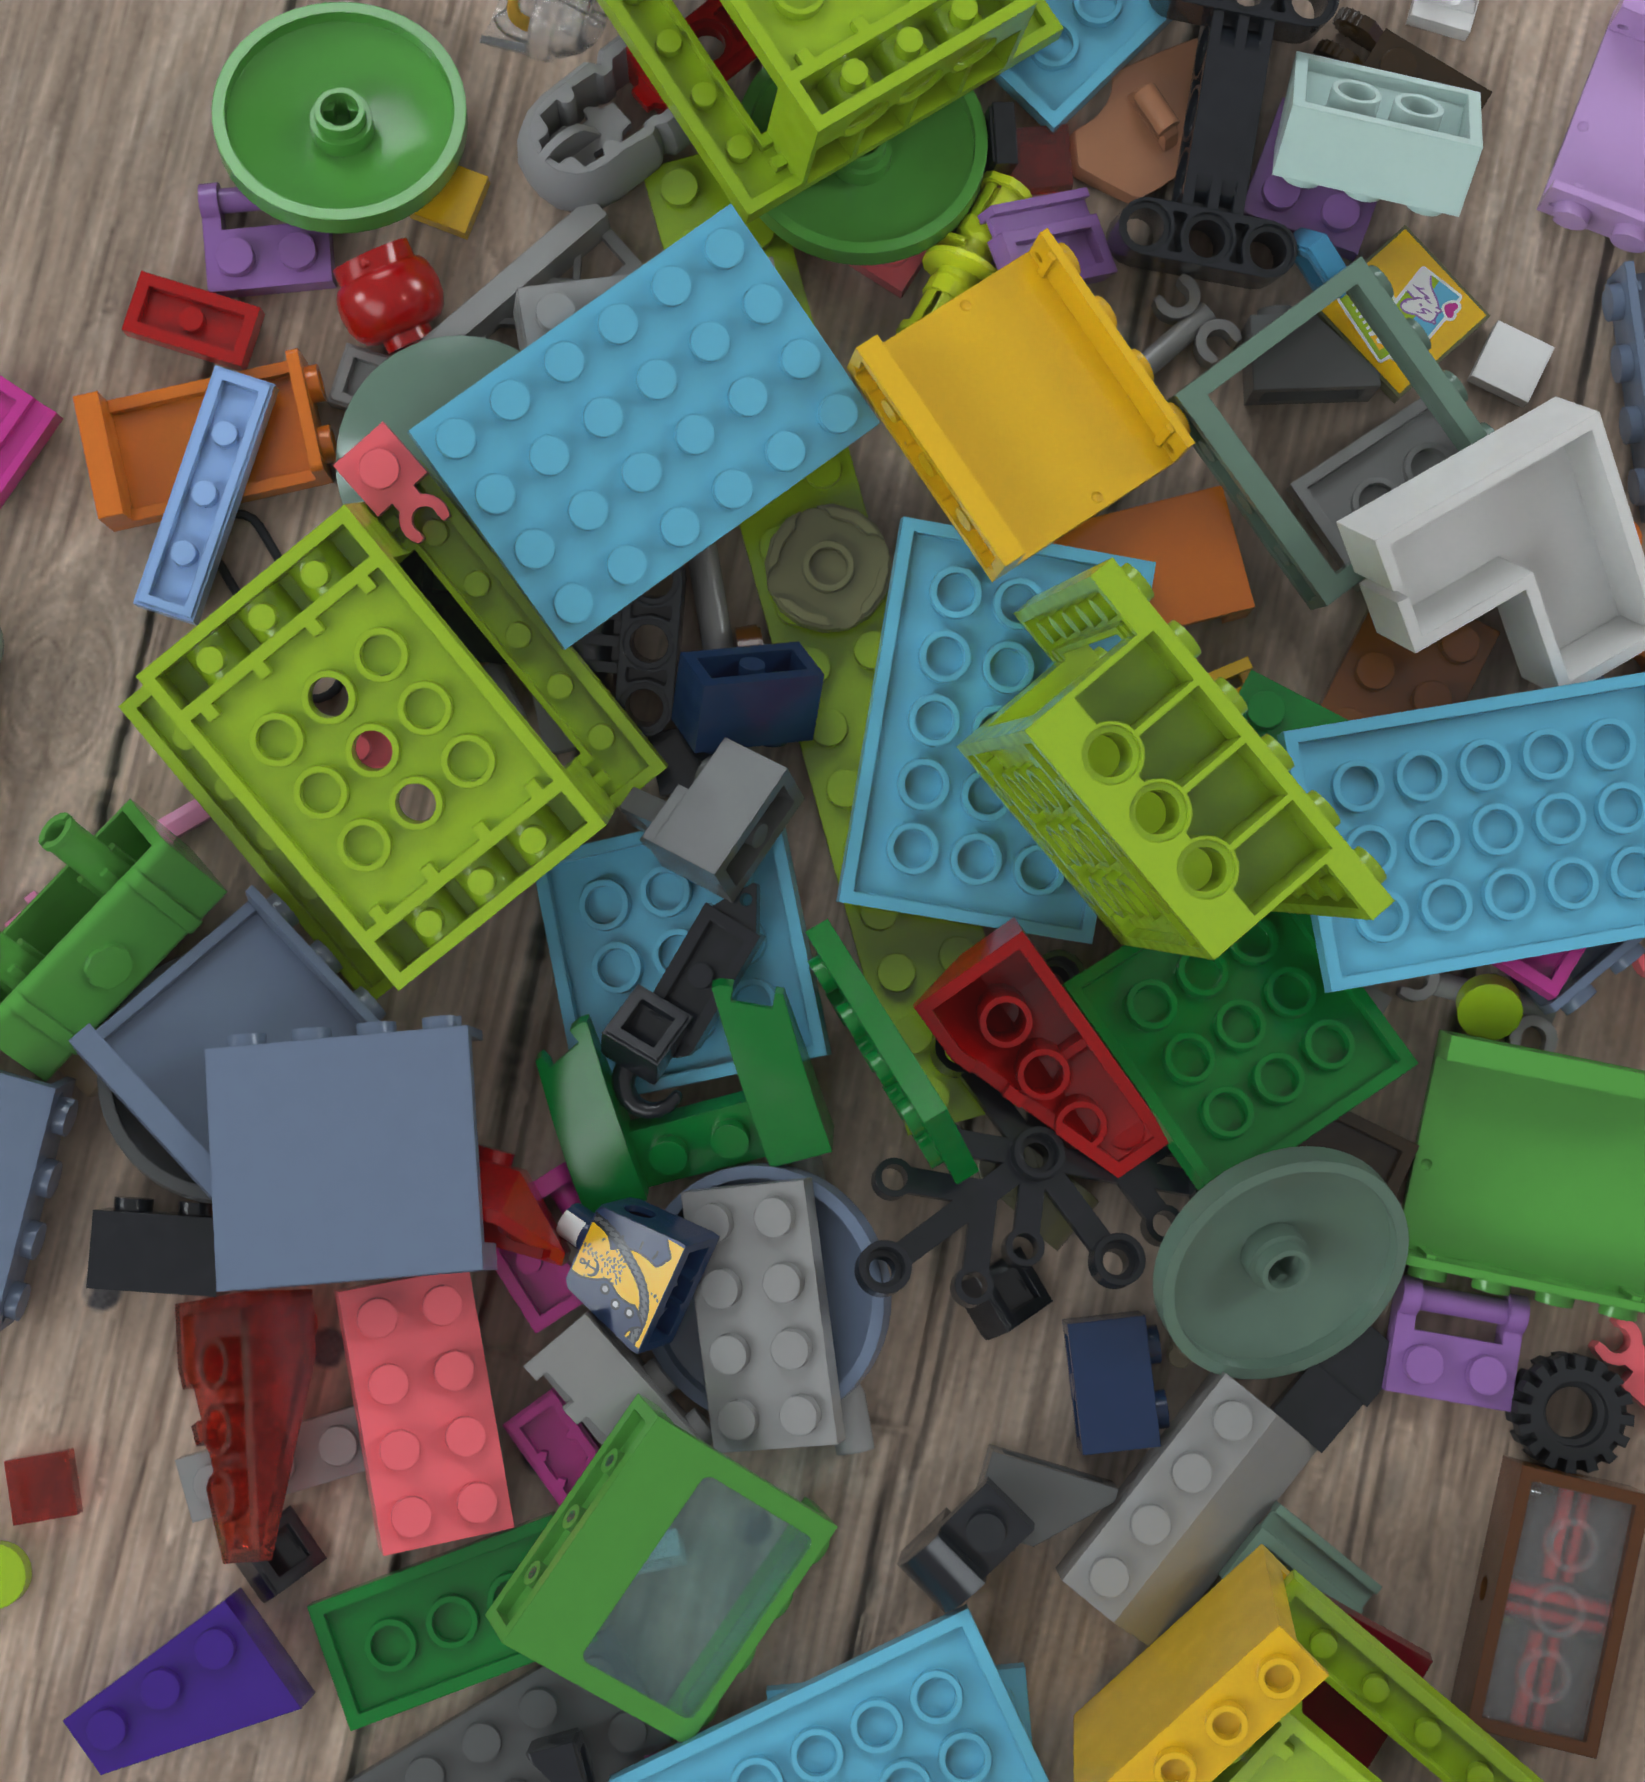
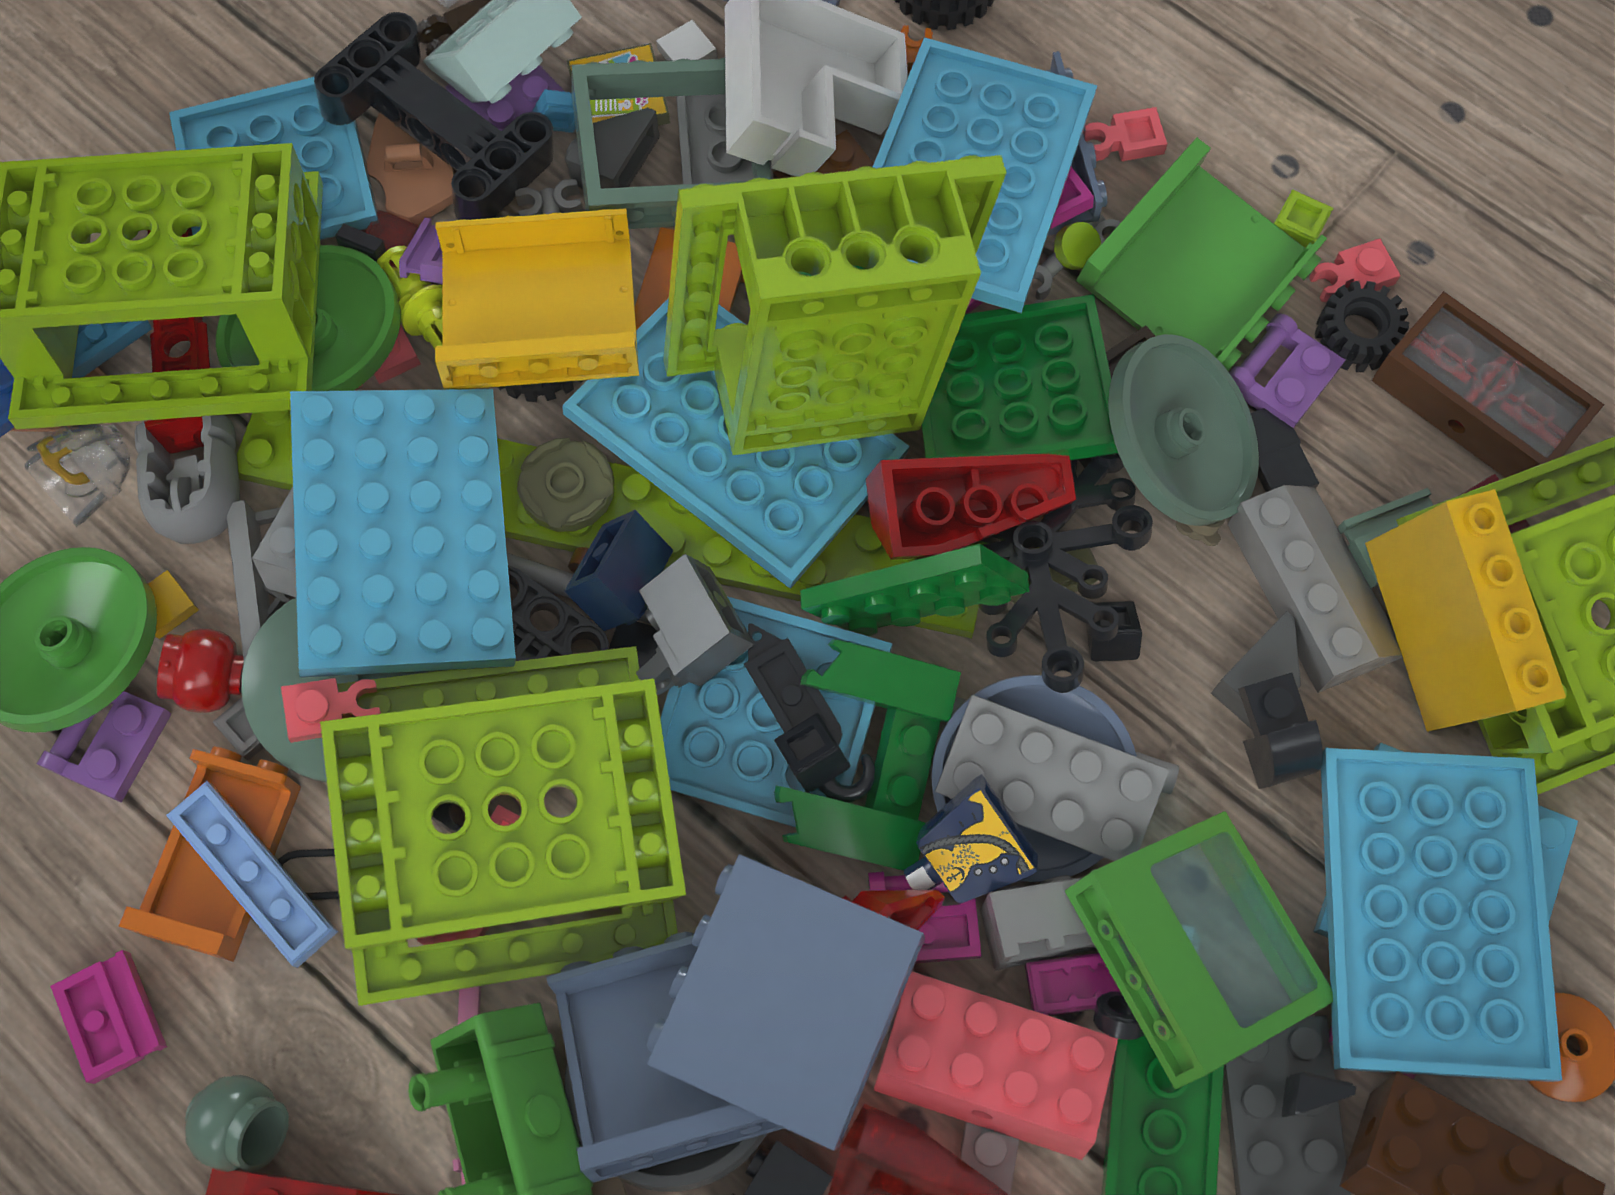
camera: 60 degrees left, 15 degrees down
red plate [121,271,265,371] -> none
dark blue brick [1062,1311,1170,1455] -> none
none -> black tile [1093,991,1144,1040]

